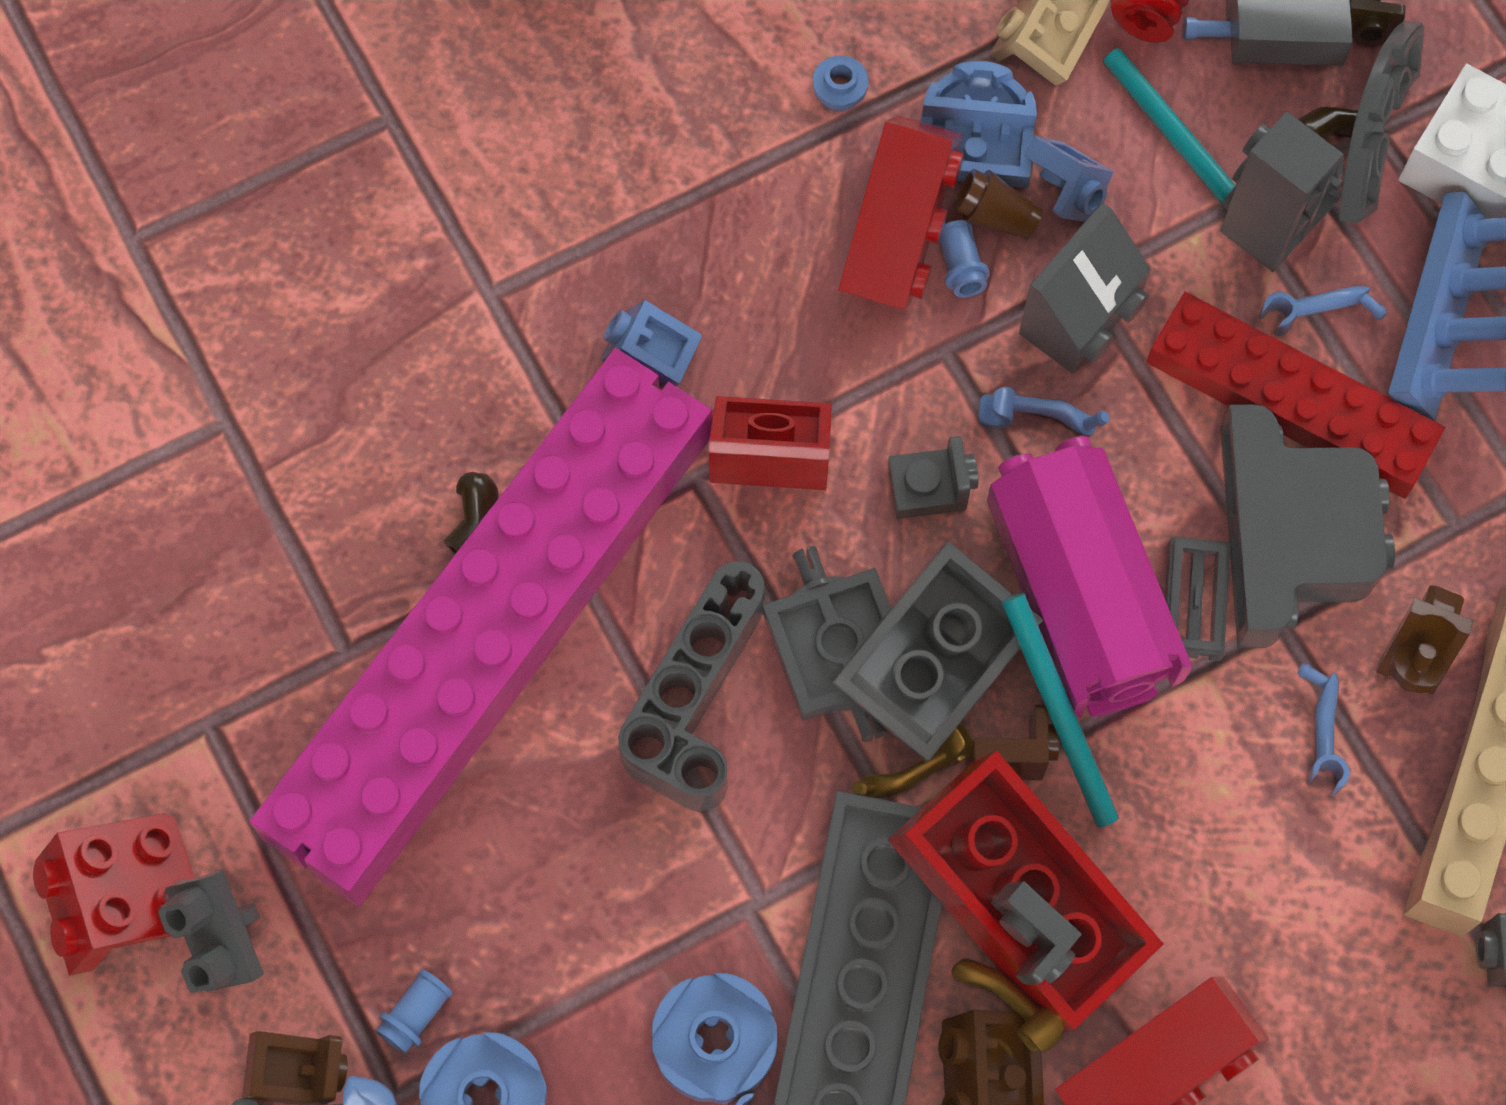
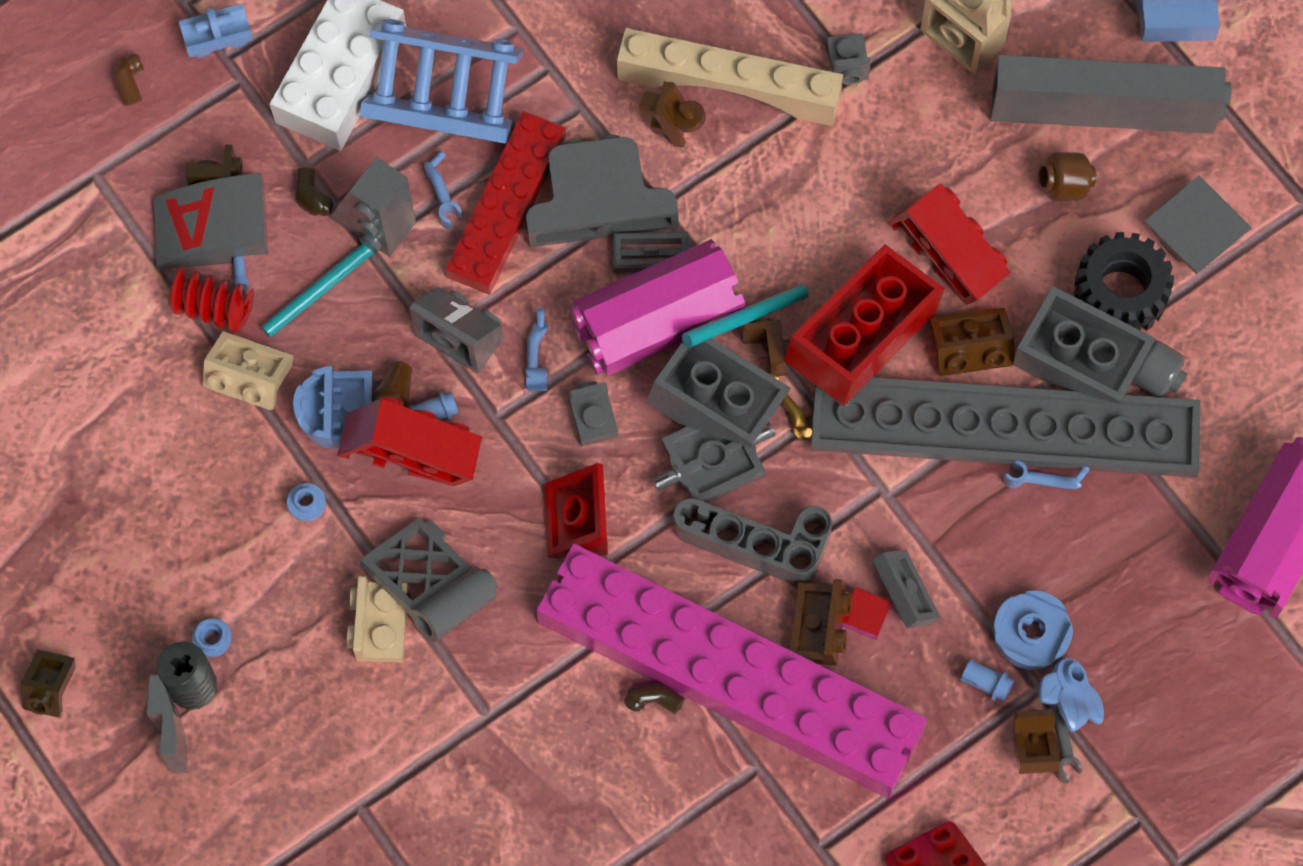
camera: 95 degrees left, 0 degrees up
dark grey hips [158,870,264,993] -> none
medium blue bracket [601,300,702,386] -> none
medium blue plate [652,973,777,1104] -> none
pearl gold piece [951,959,1064,1052] -> none
dark grey bracket [991,881,1082,984] -> none
medium blue bracket [1024,136,1114,222] -> none
medium blue piece [1297,663,1350,796] -> none
dark grey tile [1339,21,1425,223] -> none
none -> tan bracket [347,576,409,663]
none -> dark grey piece [360,517,497,642]
none -> reddish brown bracket [789,579,852,666]
none -> red tile [843,587,892,640]
none -> dark grey plate [873,550,941,628]

